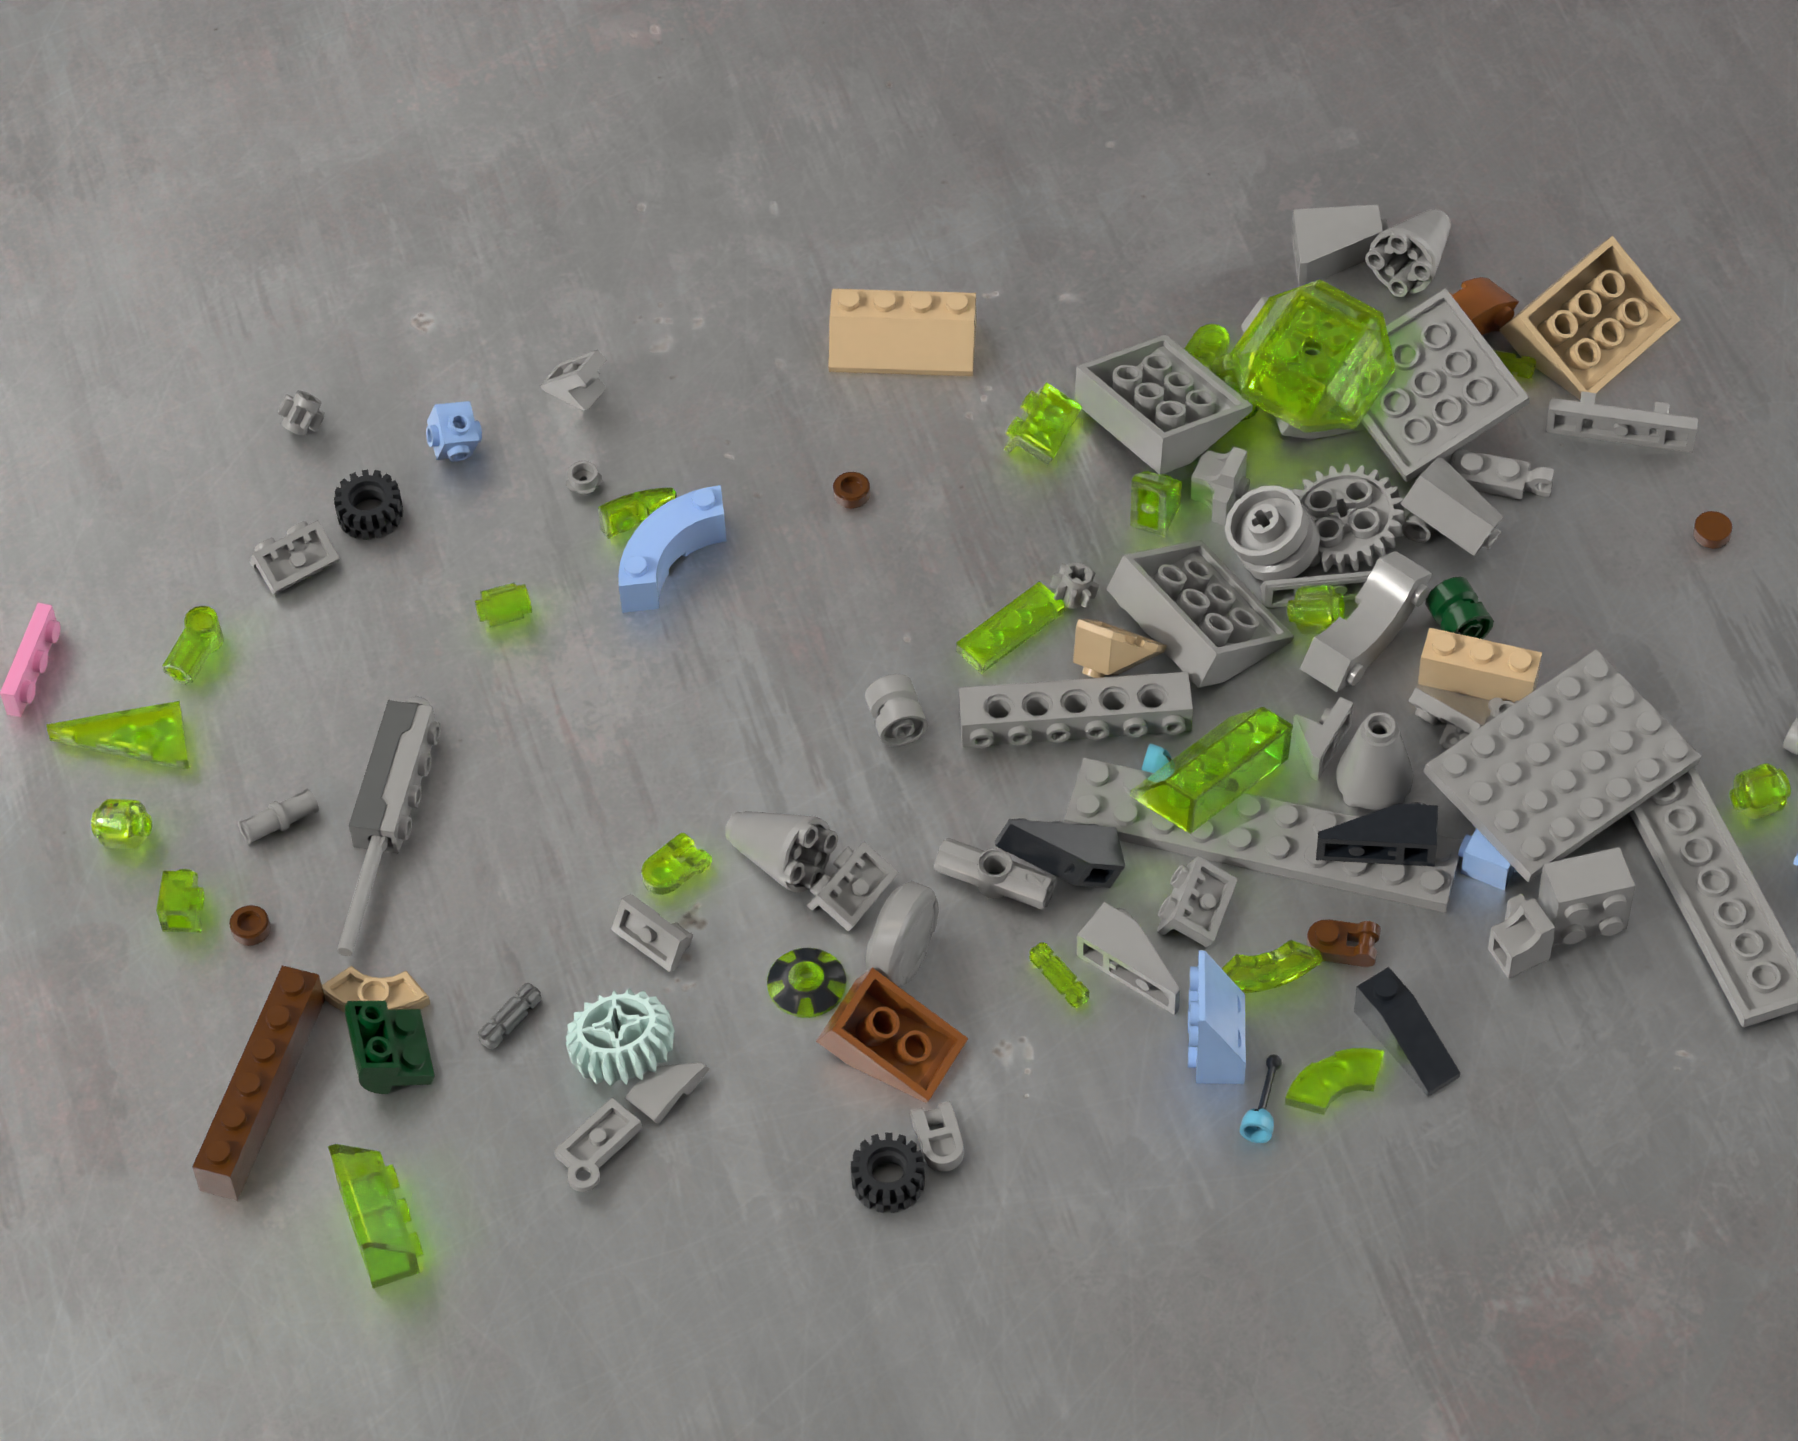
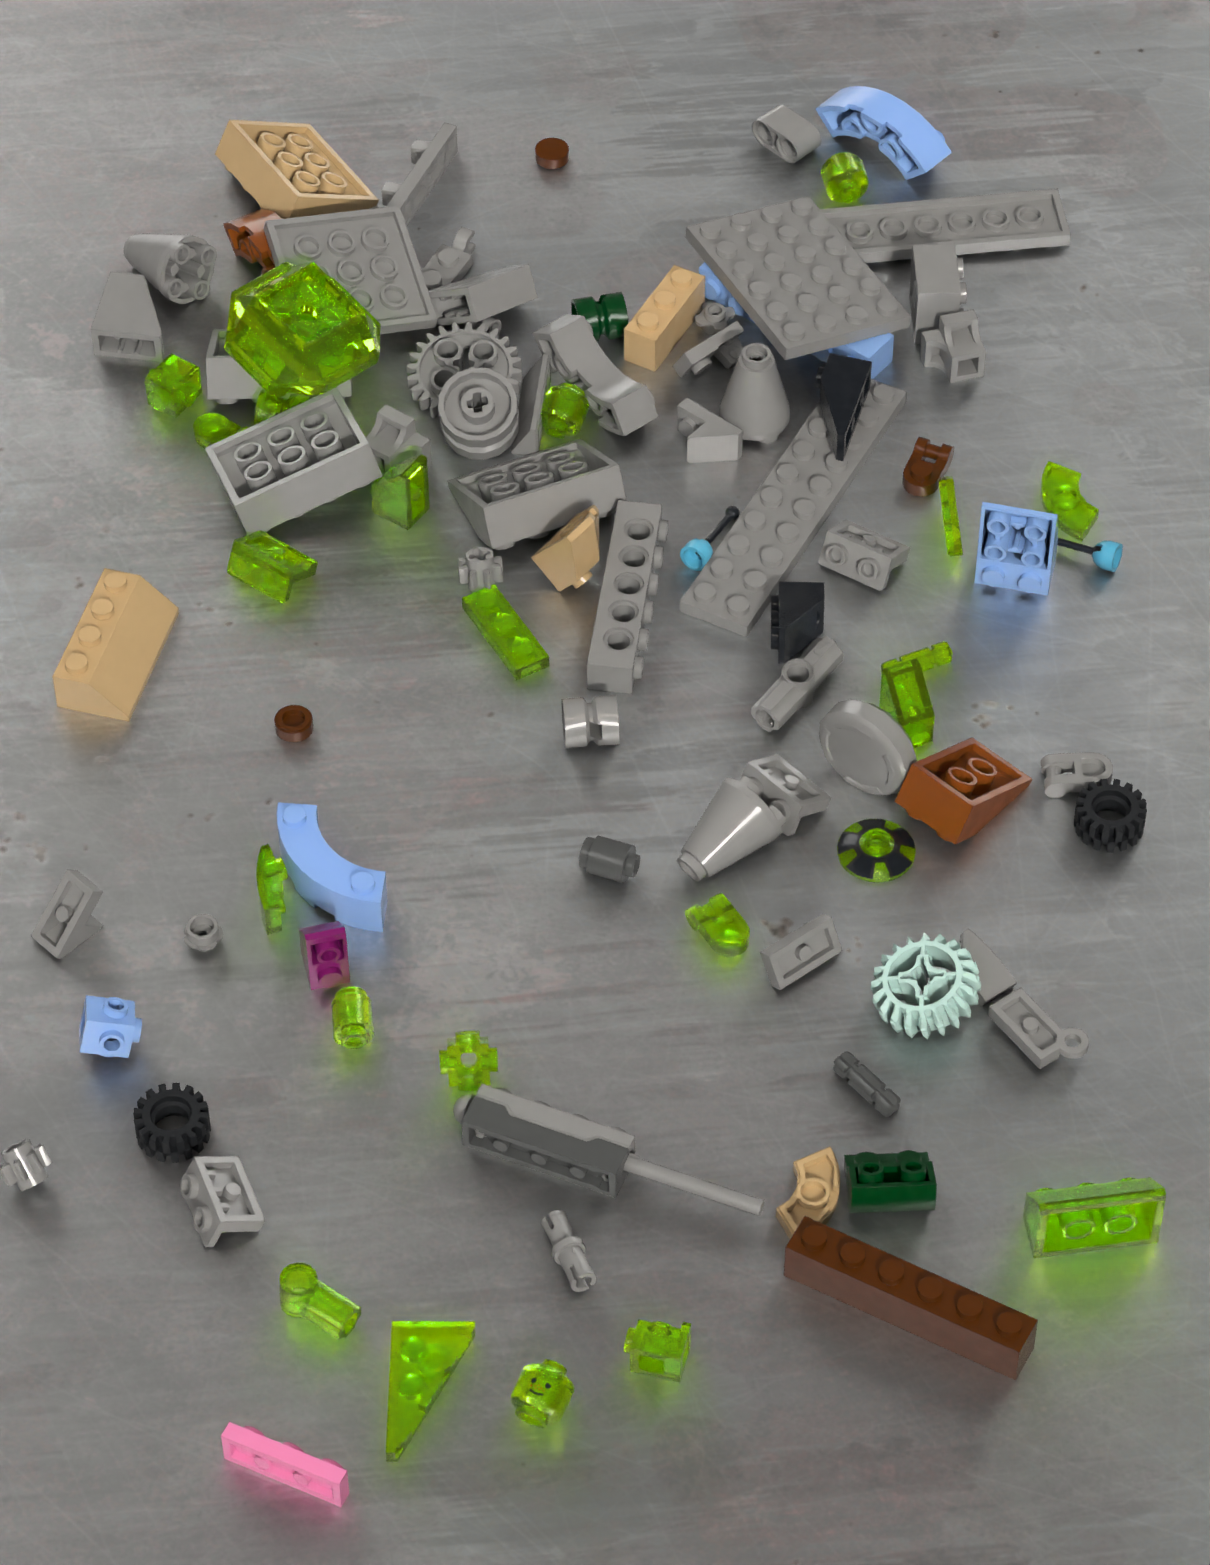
camera: 80 degrees left, 5 degrees down
reddish brown tile [229,905,271,946] -> none
light grey slope [1077,902,1180,1015] -> none
clear neon green slope [1130,707,1293,834] -> none
black slope [1354,967,1460,1097] -> none
none -> clear neon green brick [145,353,202,418]
none -> magenta slope [299,921,350,990]
none -> clear neon green brick [439,1030,498,1091]
none -> dark grey brick [579,835,640,883]
none -> clear neon green slope [879,658,935,748]

